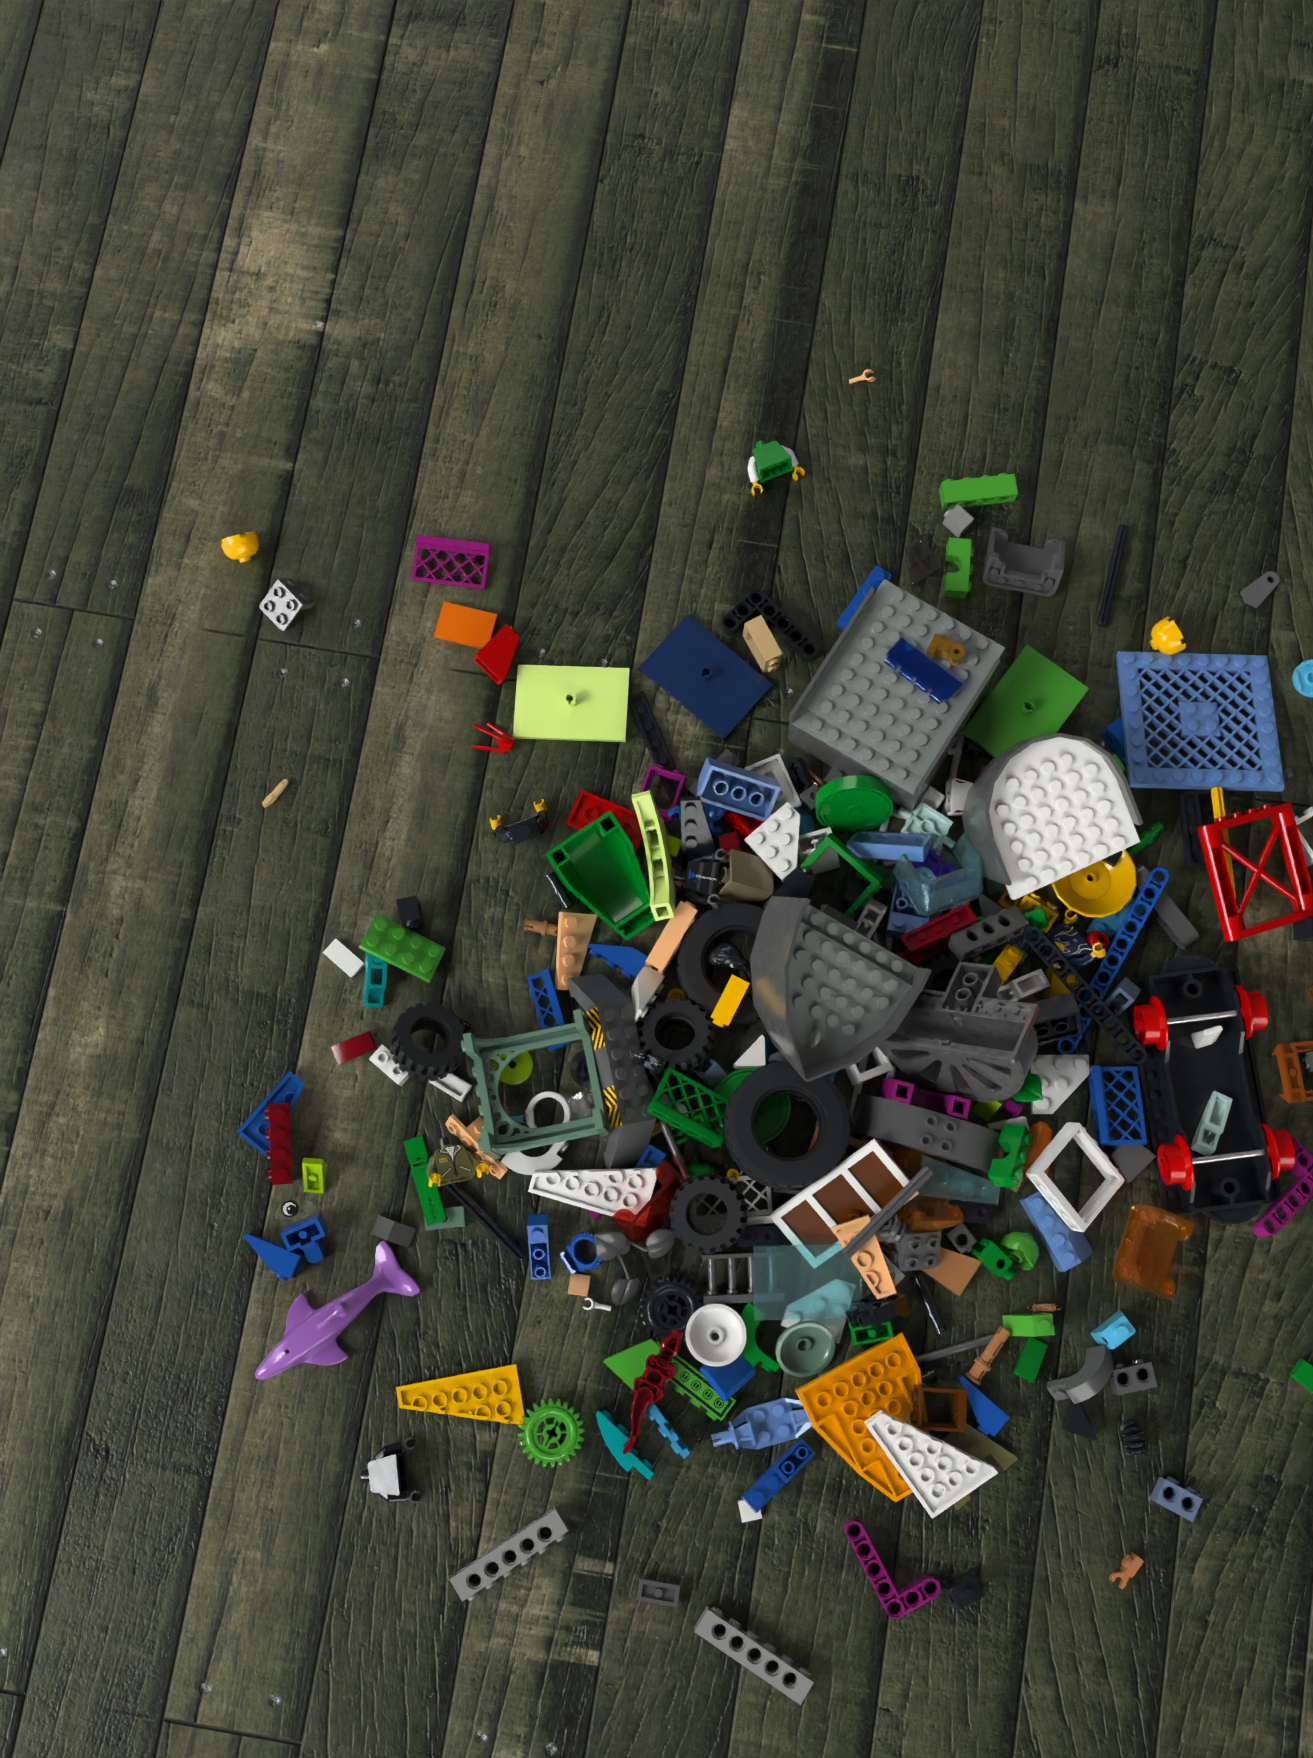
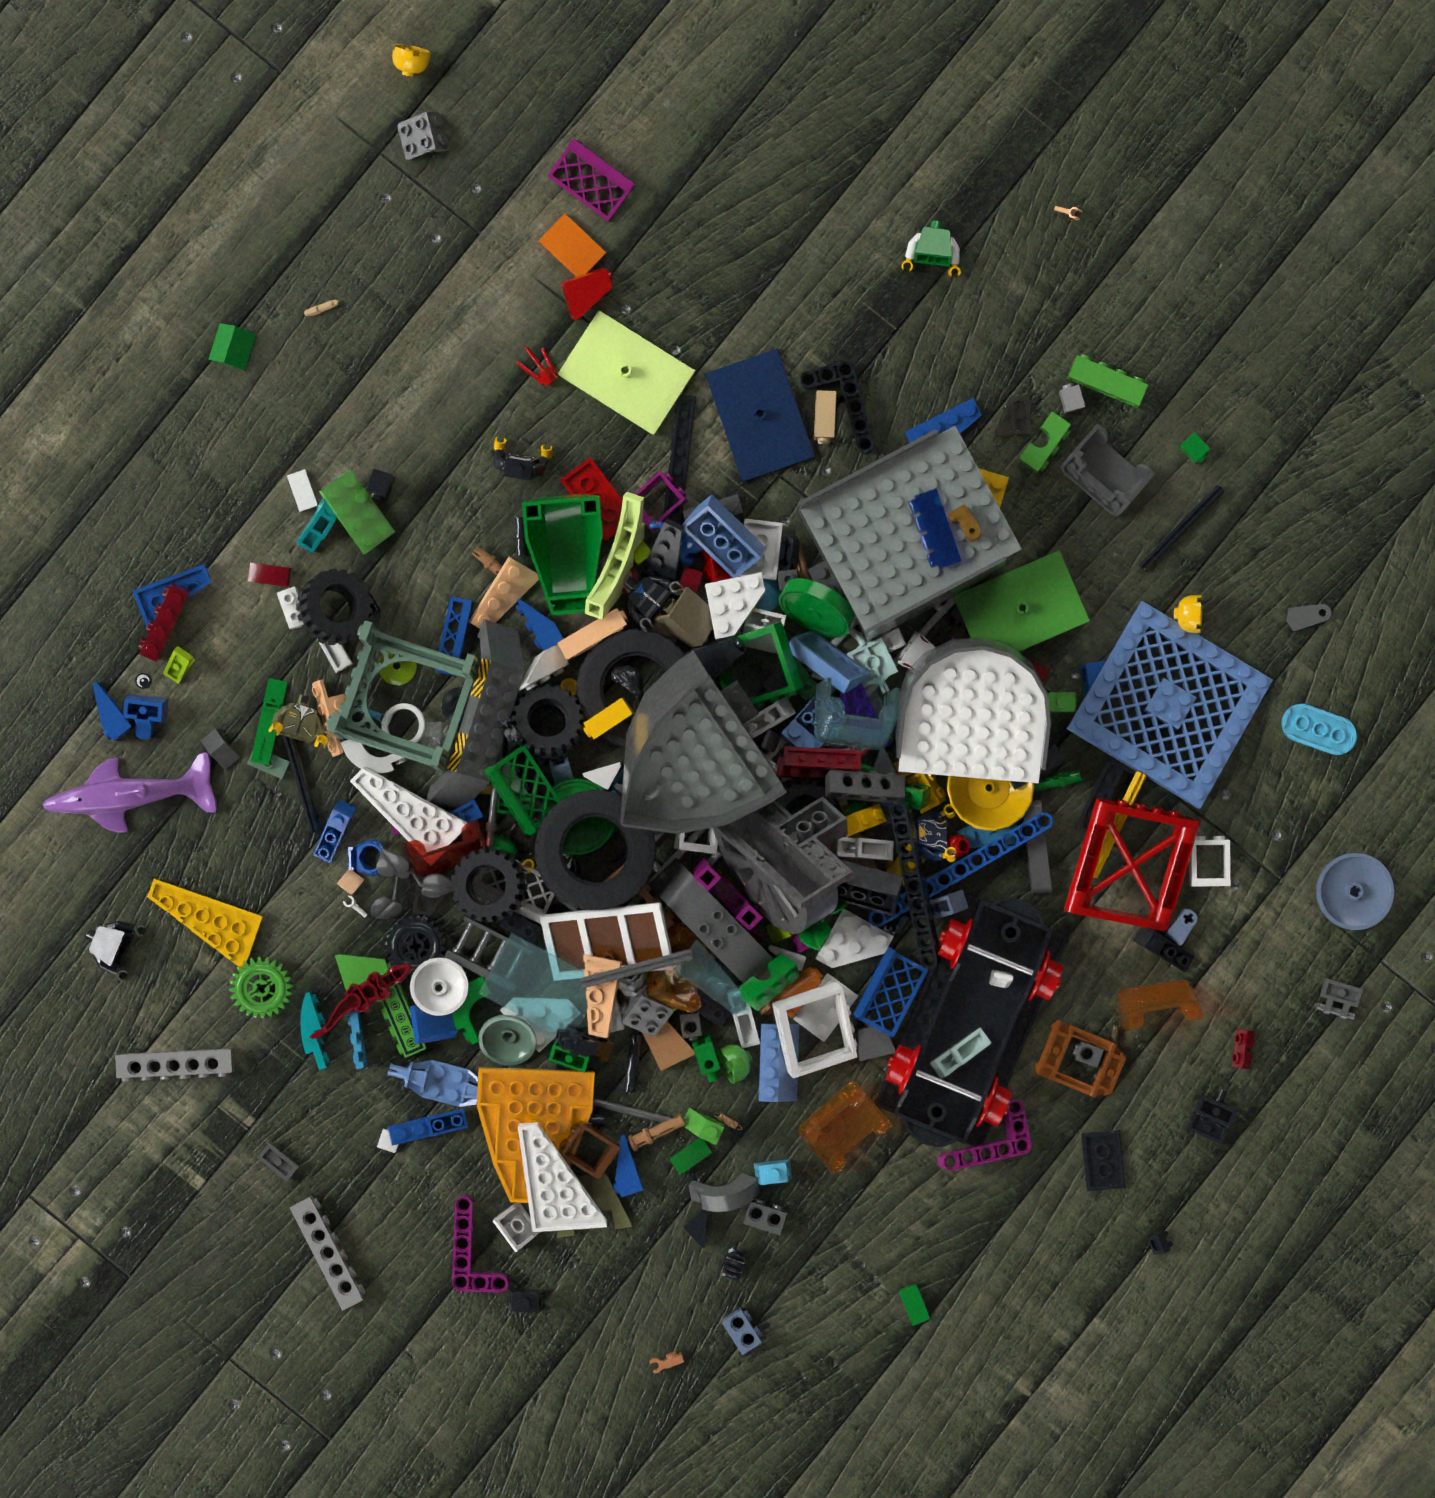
camera: 30 degrees right, 10 degrees up
none -> green slope [208,323,257,371]
none -> white slope [493,1202,540,1252]
none -> white slope [726,984,760,1048]
none -> white plate [793,973,858,1042]
none -> green brick [1178,432,1210,463]

